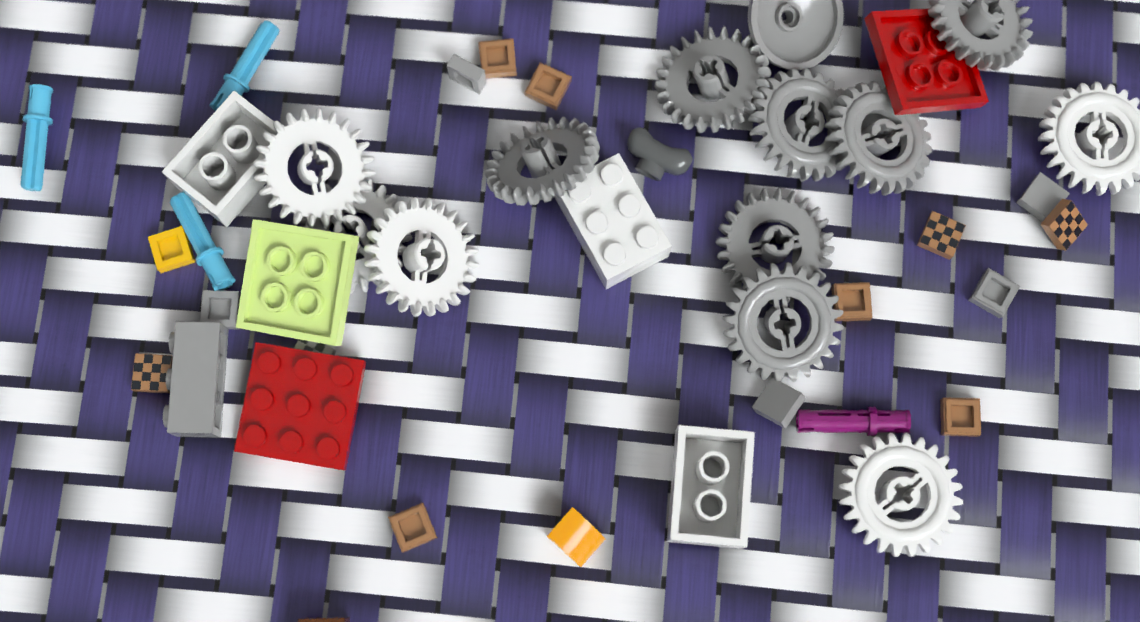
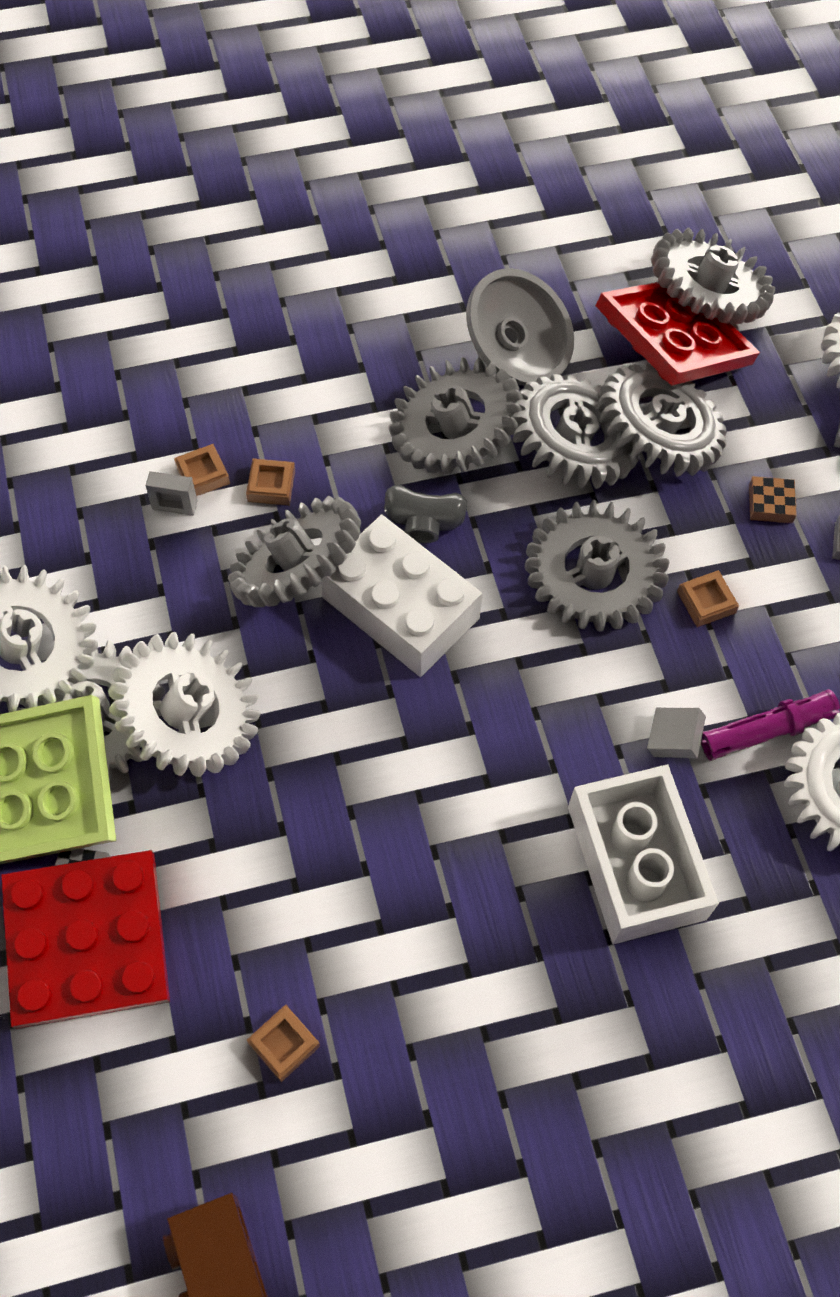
camera: 20 degrees left, 15 degrees down
light orange brick [547,507,605,567] -> none
light grey gear [722,262,844,382] -> none

